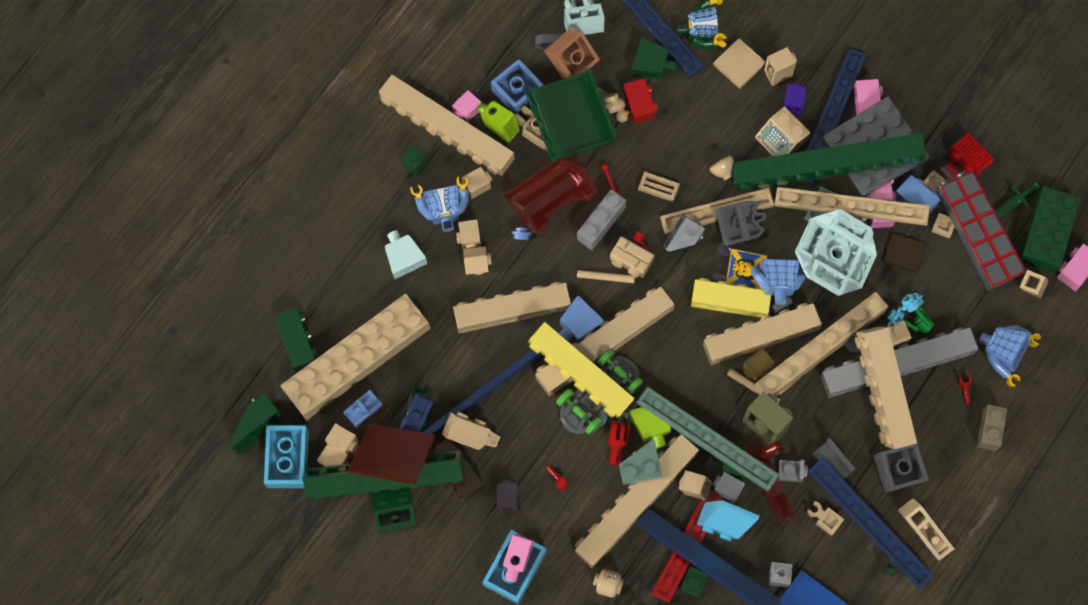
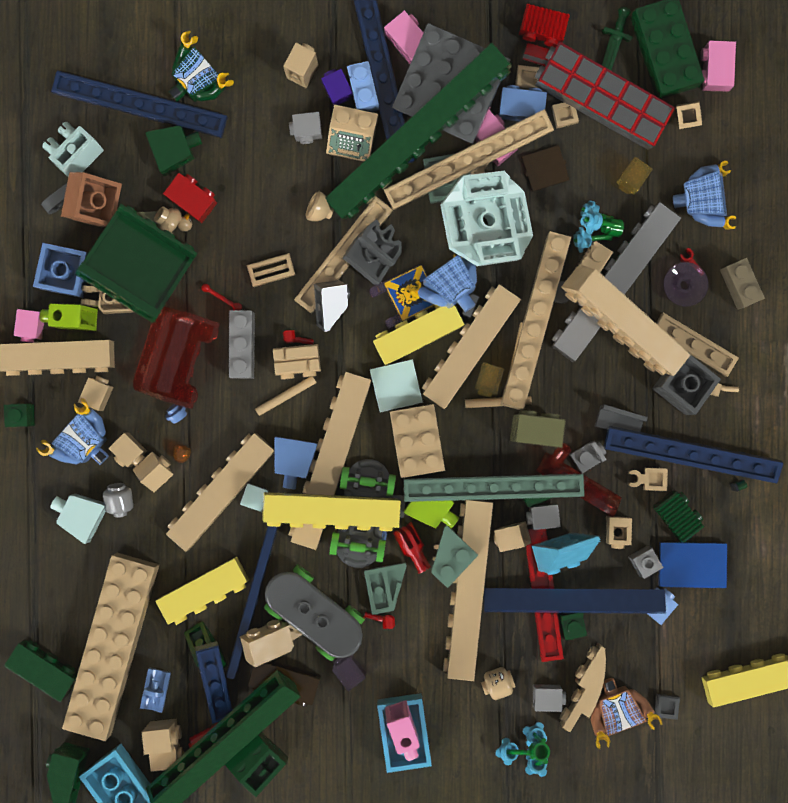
camera: 40 degrees left, 15 degrees up
clear red piece [348,424,435,485] -> none
tan tile [713,39,766,89] -> none
tan slope [898,498,954,561] -> none
none -> light grey head [103,483,134,517]
none -> light yellow brick [156,557,249,625]
none -> clear orange hinge [173,445,191,463]
none -> light aqua tile [240,483,269,512]
none -> dark grey piece [264,565,366,661]
none -> light grey brick [289,112,322,144]
none -> light blue brick [347,61,379,112]
none -> sand green wing [364,562,407,615]
none -> light aqua tile [370,359,423,412]
none -> tan brick [390,404,445,478]
none -> tan brick [606,516,632,549]
none -> clear yellow brick [616,157,653,195]
none -> dark green brick [653,491,704,543]
none -> tan tile [656,313,739,377]
none -> clear purple dish [664,262,708,307]
none -> tan hand [710,383,739,397]

